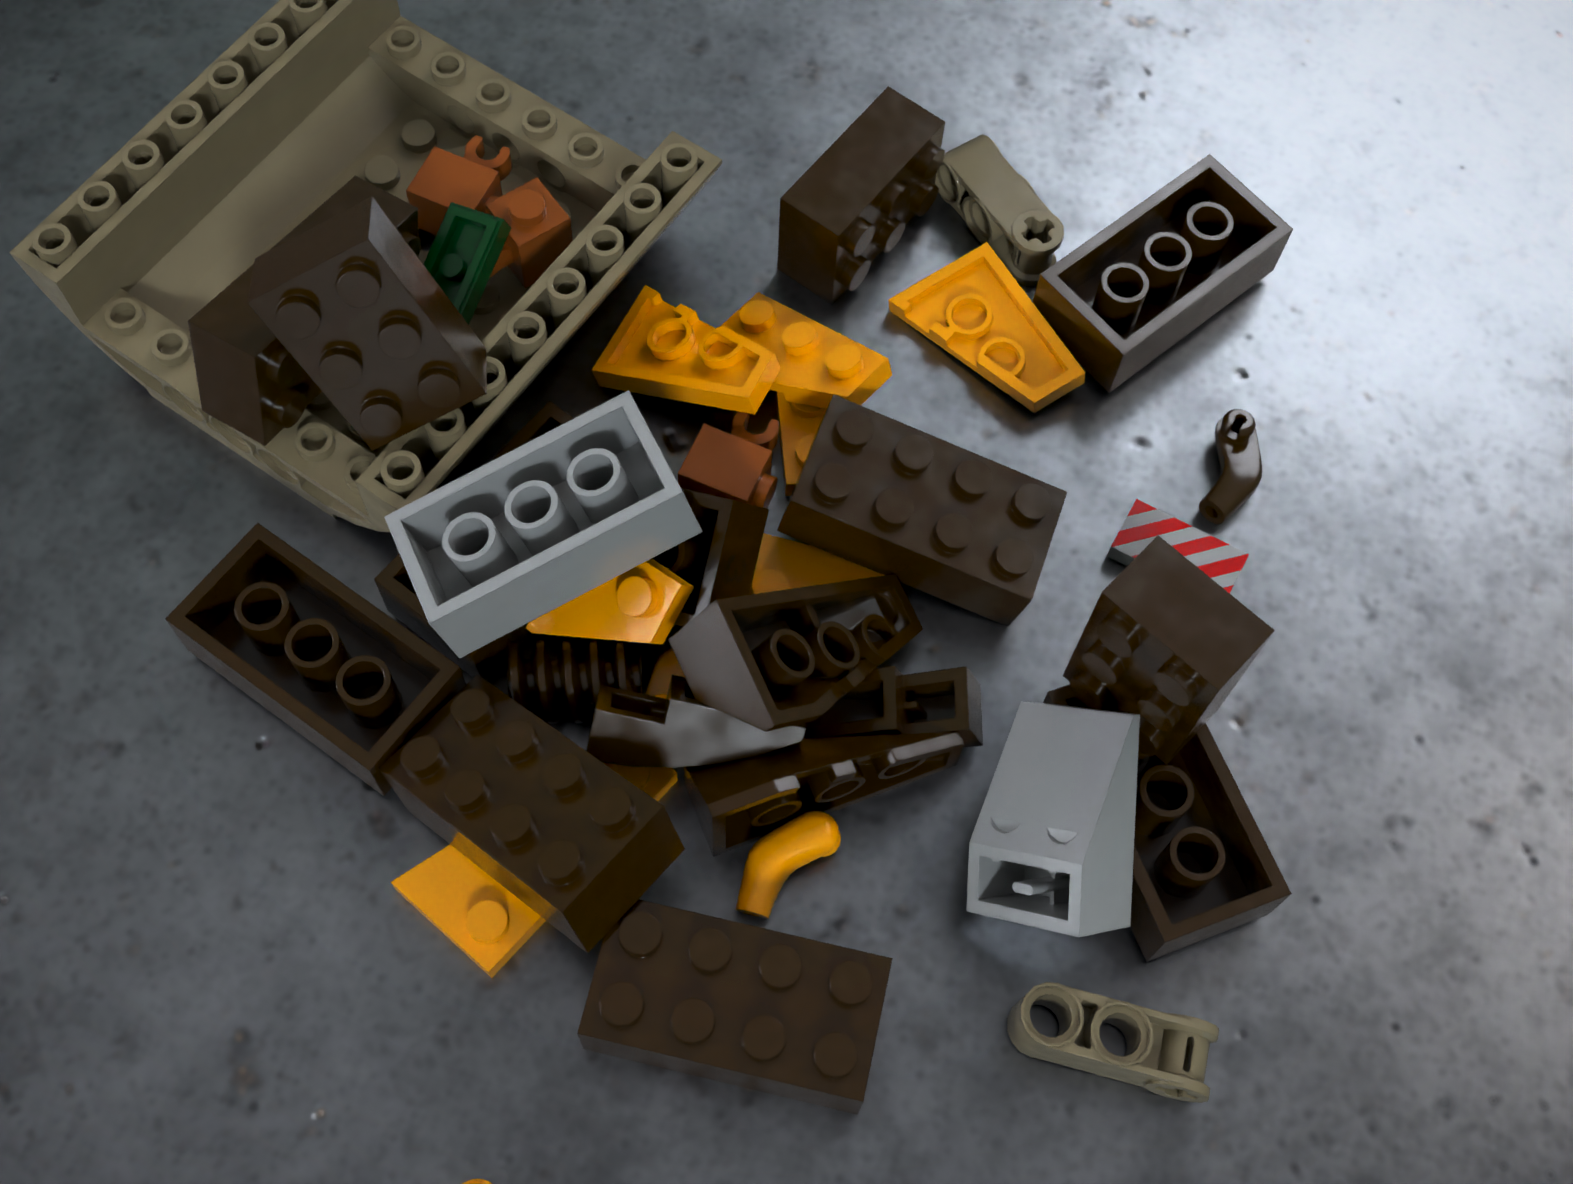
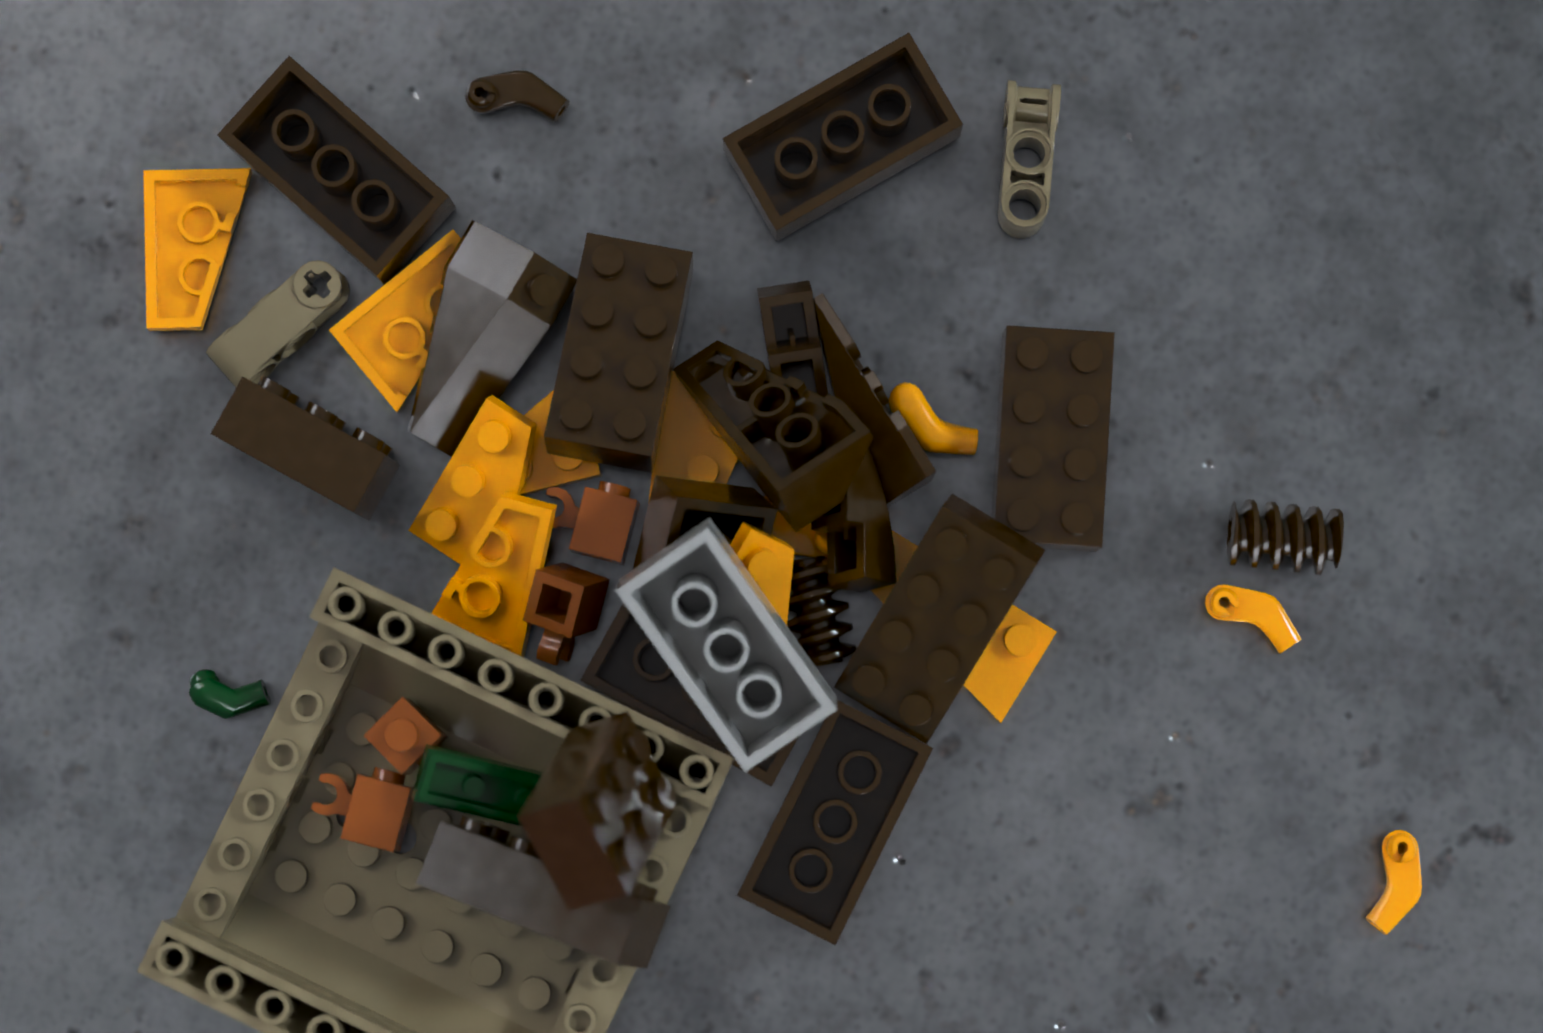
camera: 90 degrees left, 20 degrees up
light grey slope [966,701,1140,938] -> none
dark brown brick [1063,536,1275,765] -> none
tile [1107,499,1249,593] -> none
none -> light orange wing [143,168,253,331]
none -> dark green arm [189,669,271,719]
none -> wedge [408,220,577,457]
none -> dark orange brick [523,562,610,666]

